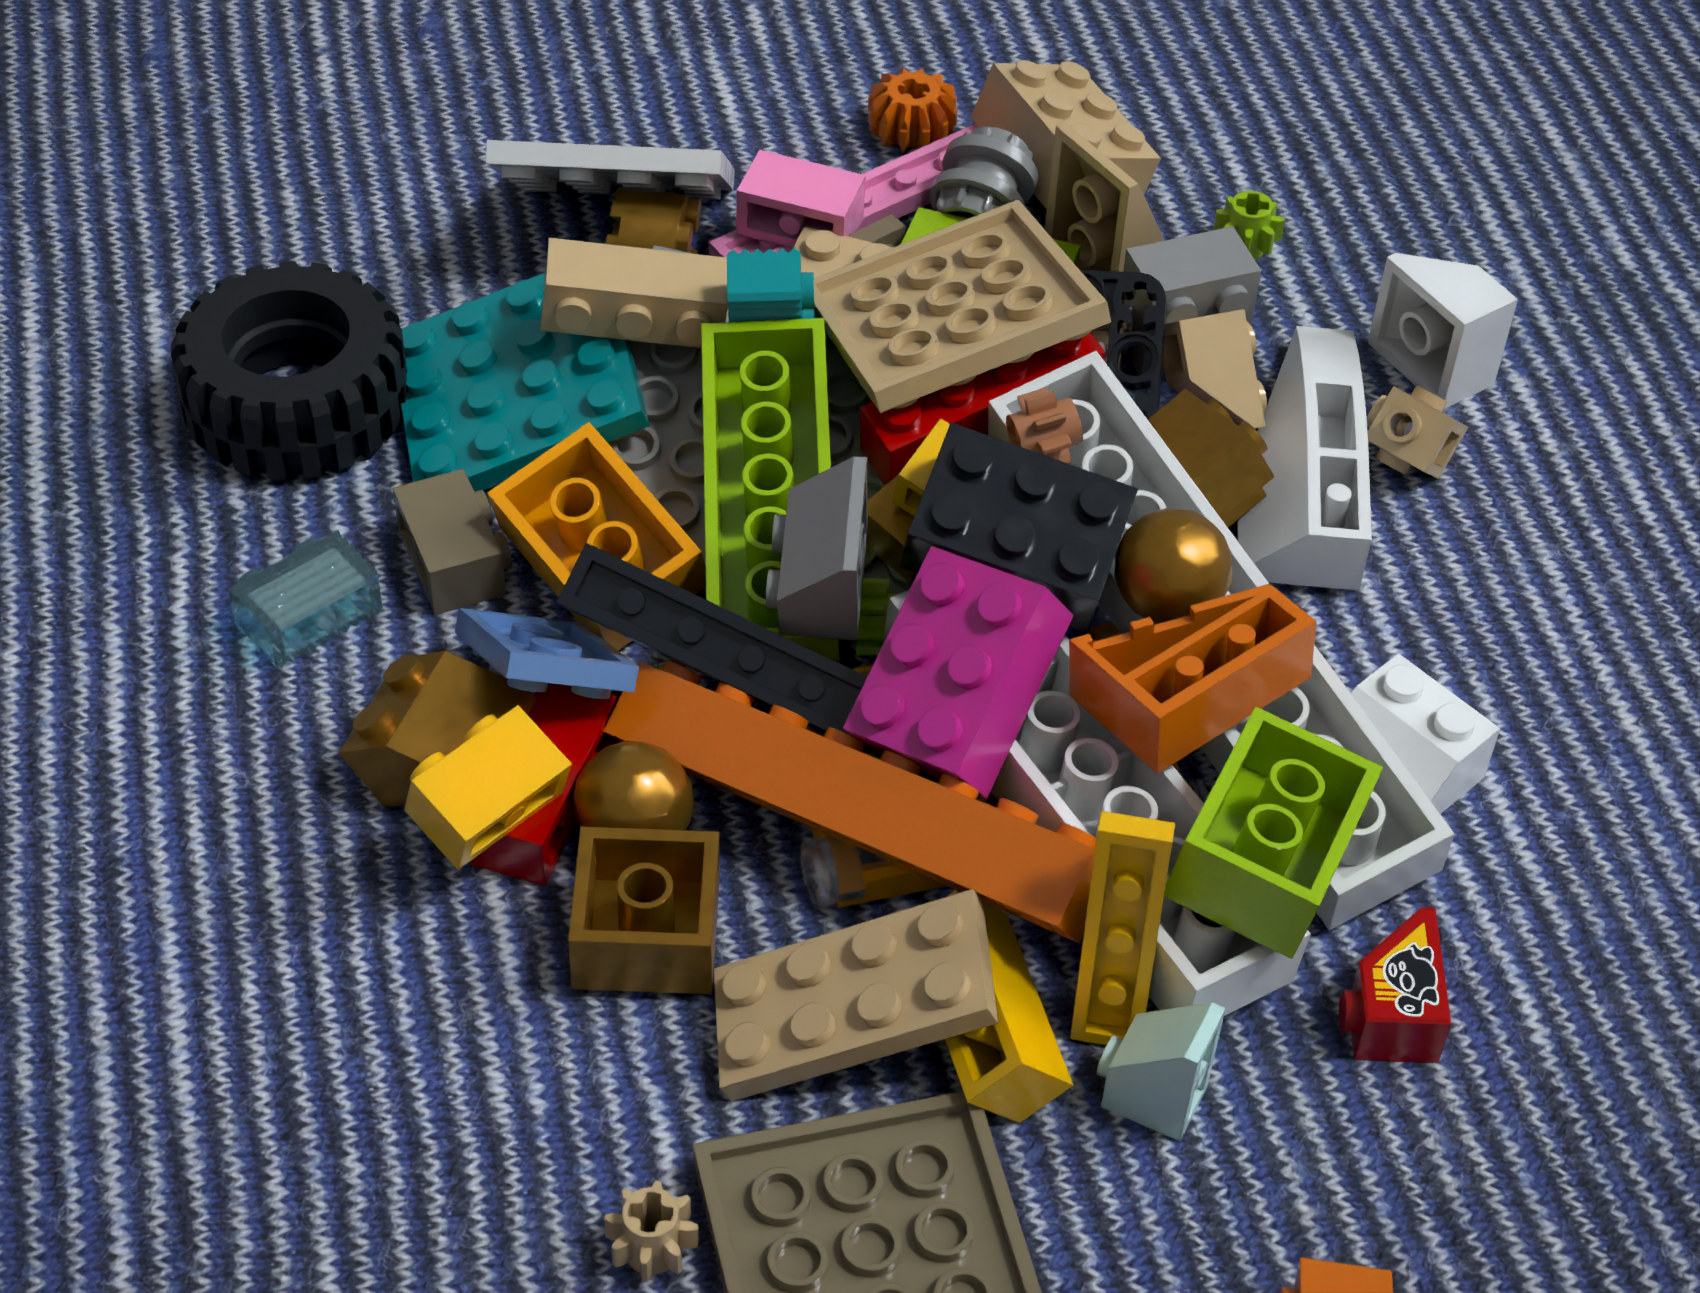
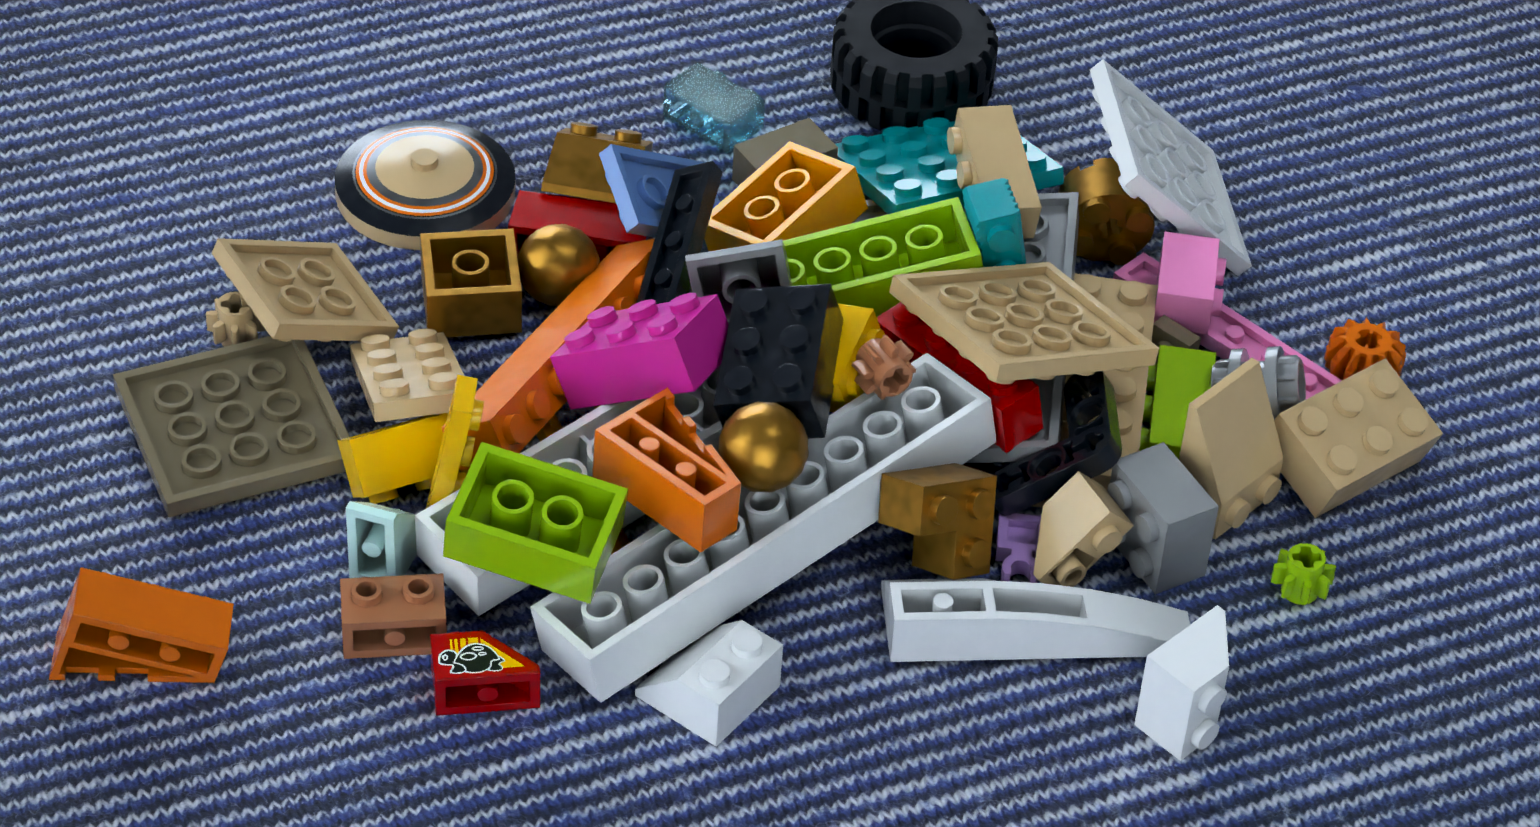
camera: 80 degrees right, 5 degrees down
yellow brick [404,705,572,870] -> none
tan brick [1367,385,1469,479] -> none
none -> tan plate [212,238,399,342]
none -> dish [334,120,516,250]
none -> nougat brick [340,573,447,659]

